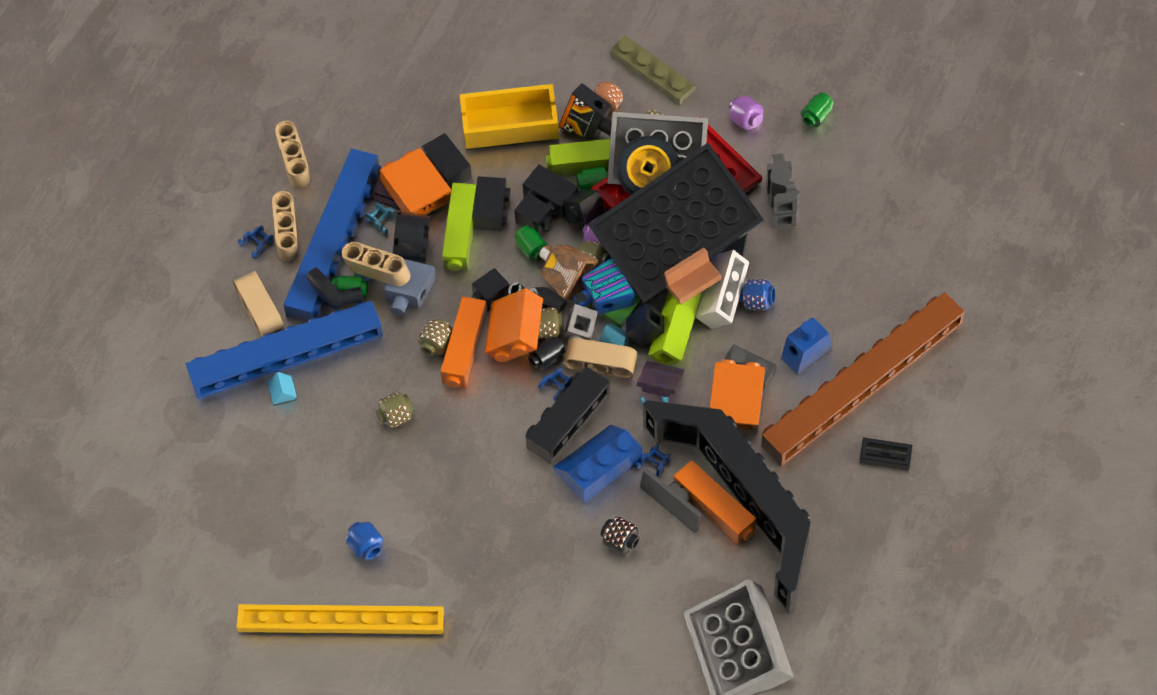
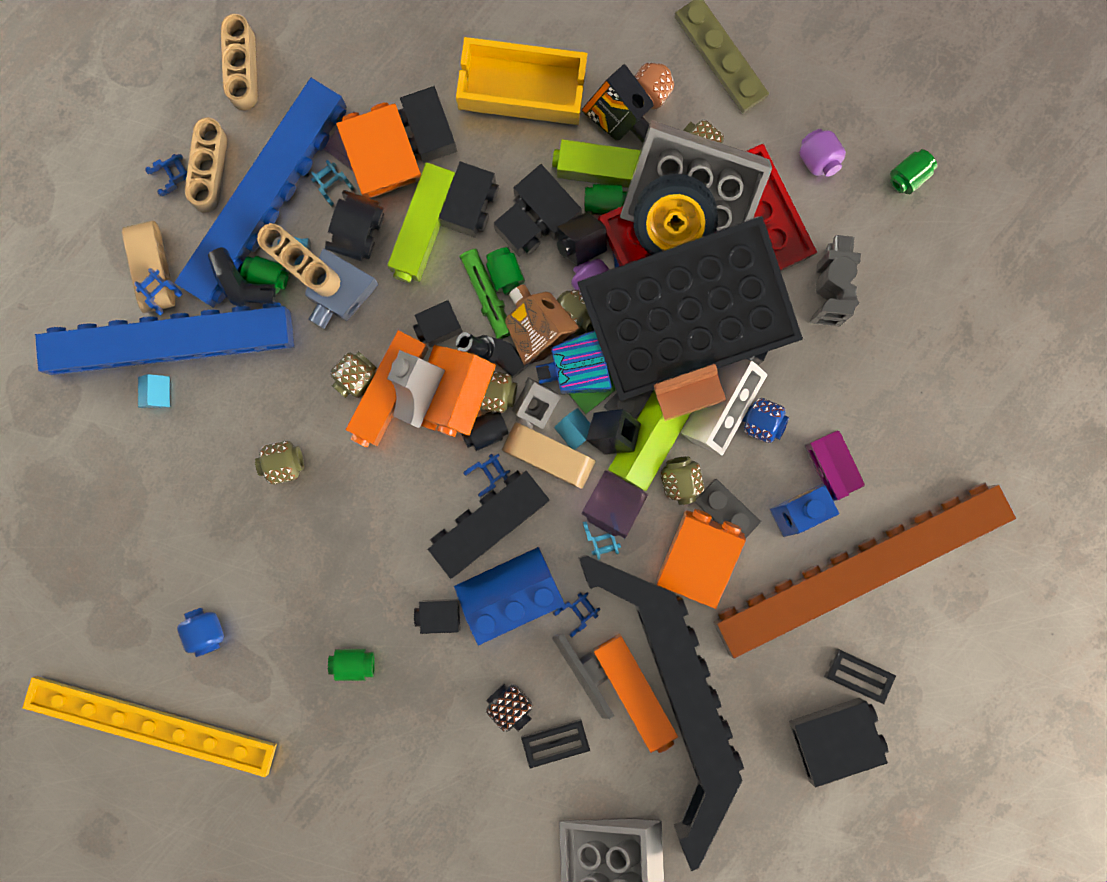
camera: 10 degrees right, 25 degrees up
none -> blue piece [134,268,183,316]
none -> green brick [328,649,375,681]
none -> light grey arch [387,350,445,428]
none -> black brick [414,599,461,634]
none -> bright green pin [459,249,511,339]
none -> black tile [521,719,590,769]
none -> olive head [661,456,704,505]
none -> black brick [789,698,889,788]
none -> magenta panel [805,431,865,501]

